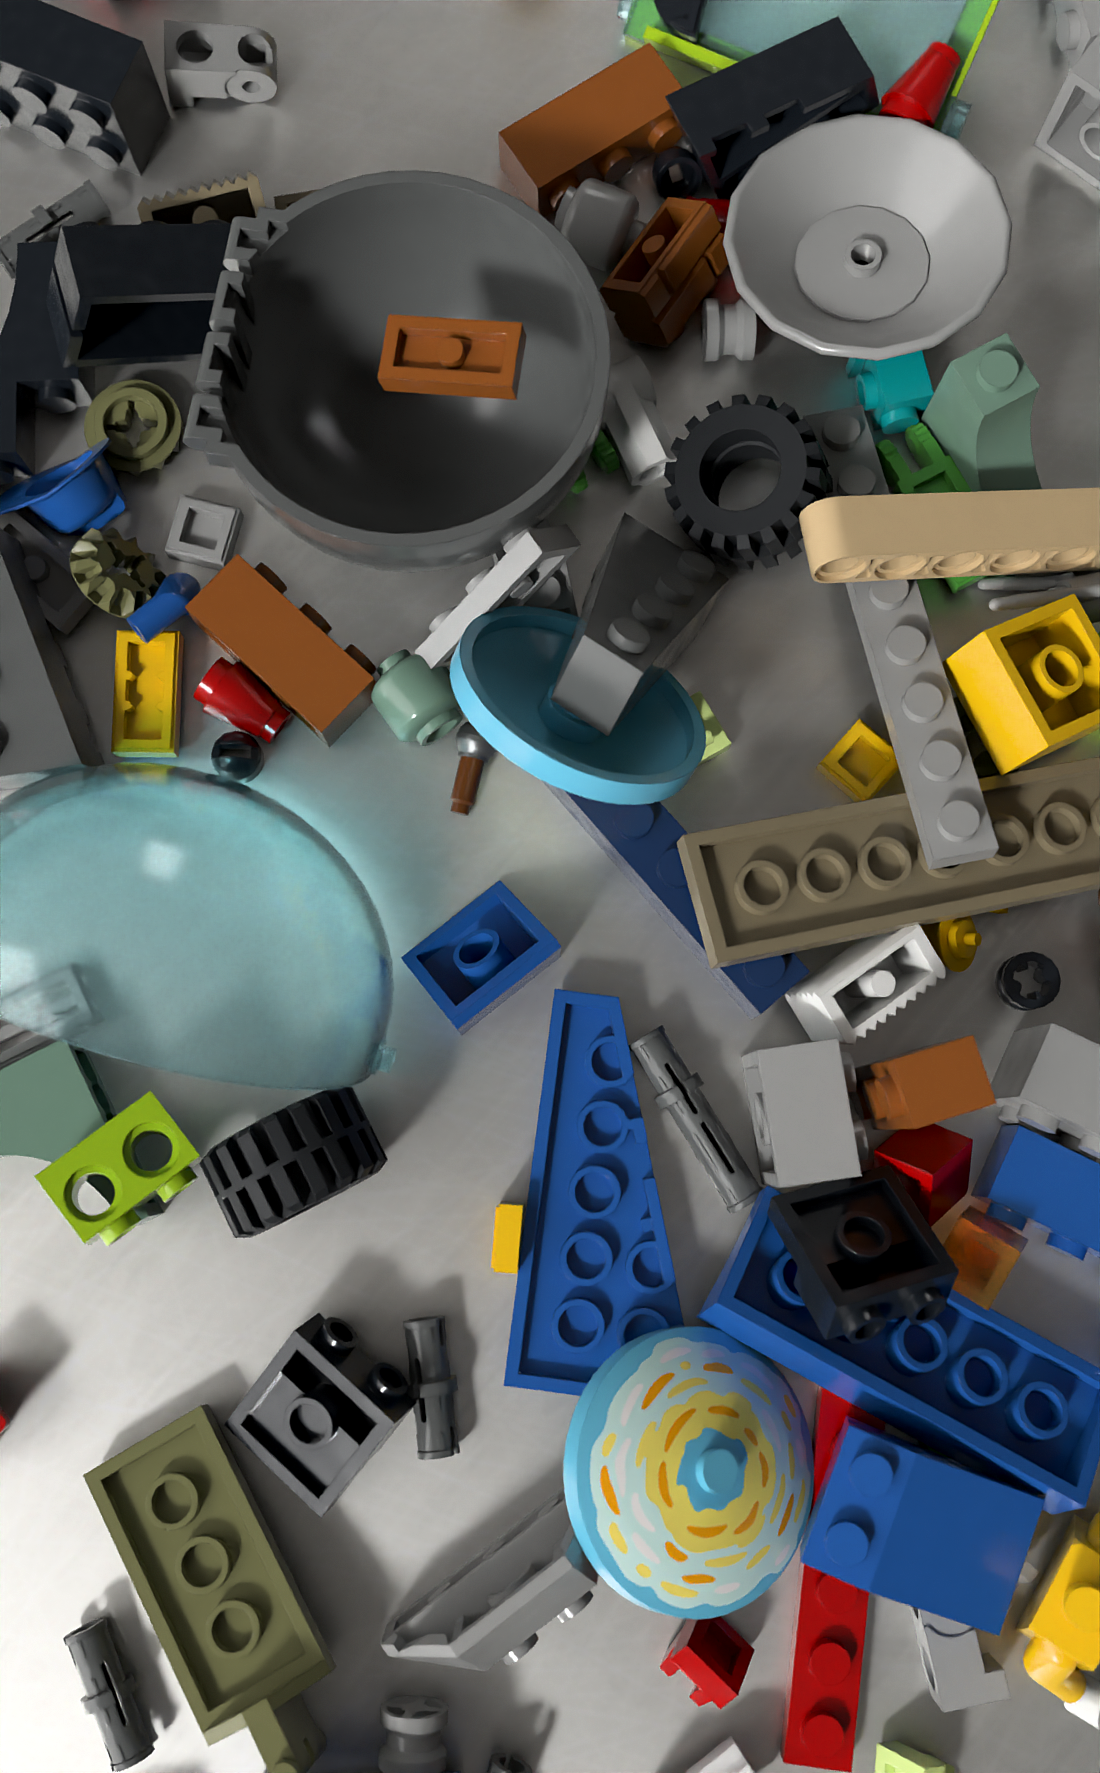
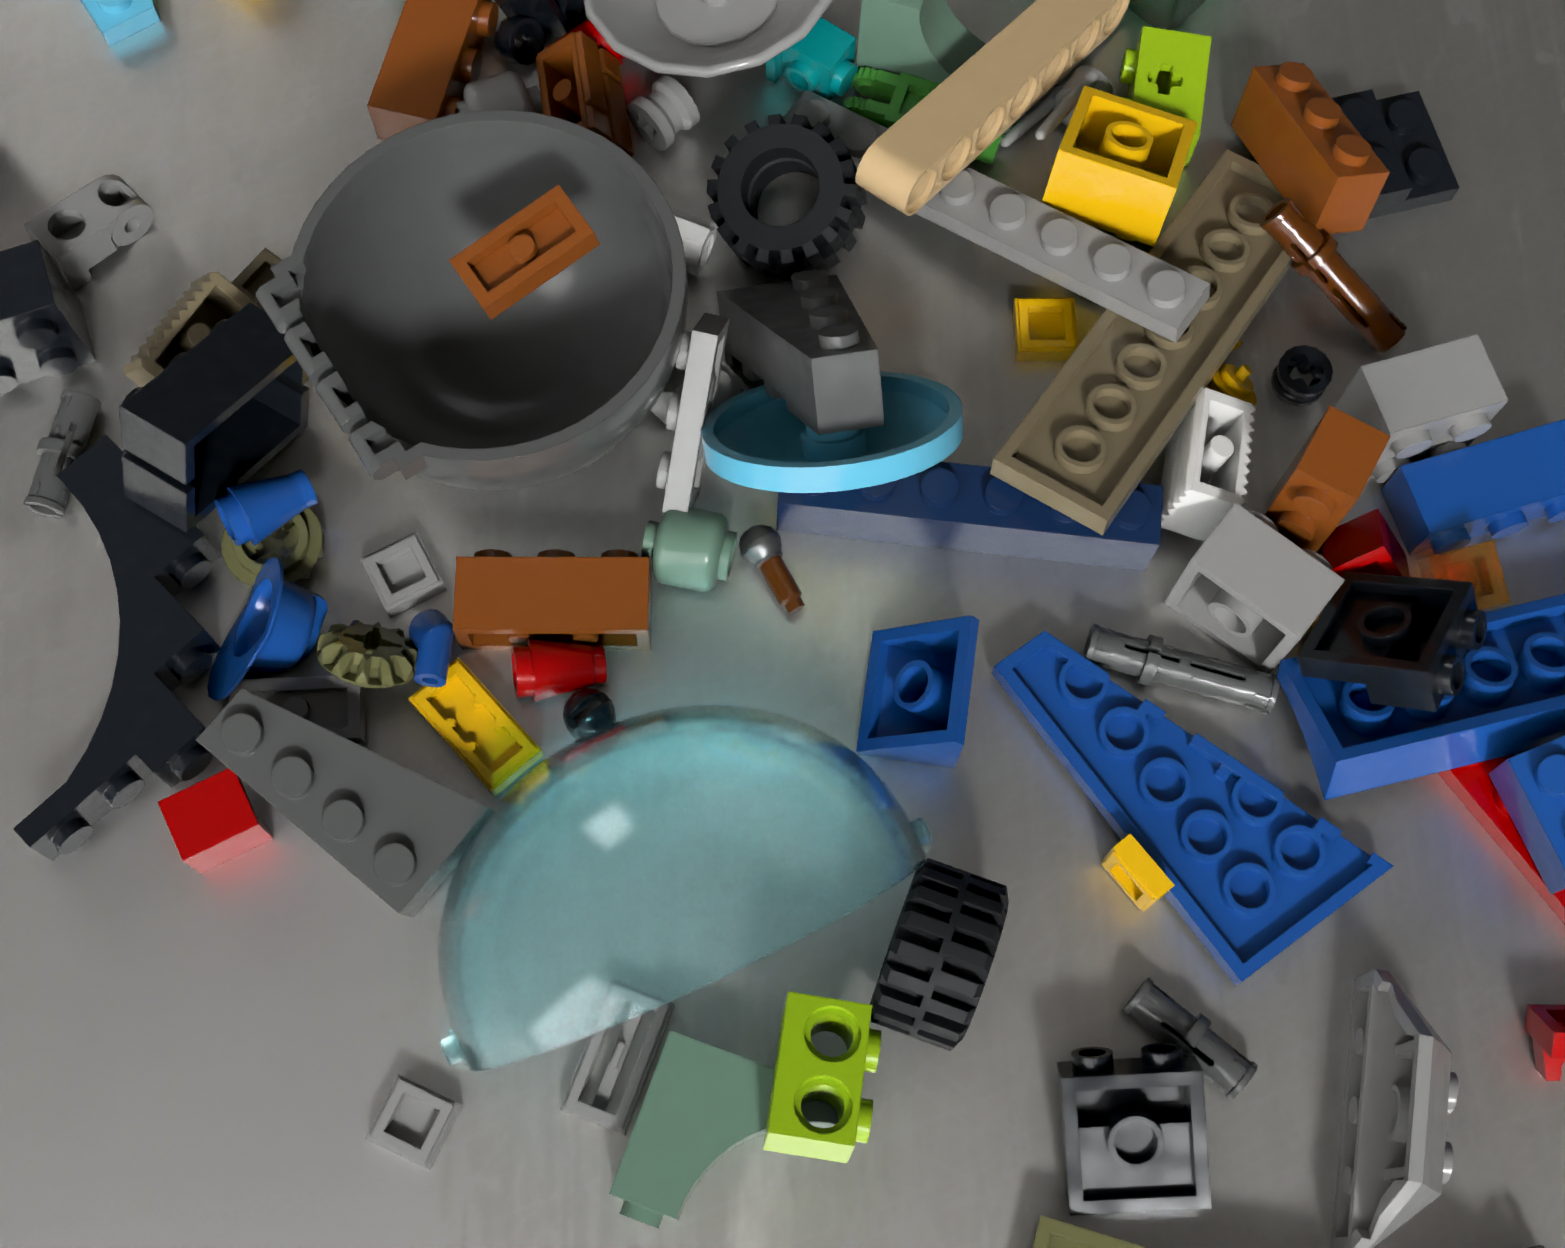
camera: 45 degrees left, 10 degrees down
dish [563,1327,814,1619] -> none
none -> blue cone [214,469,318,546]

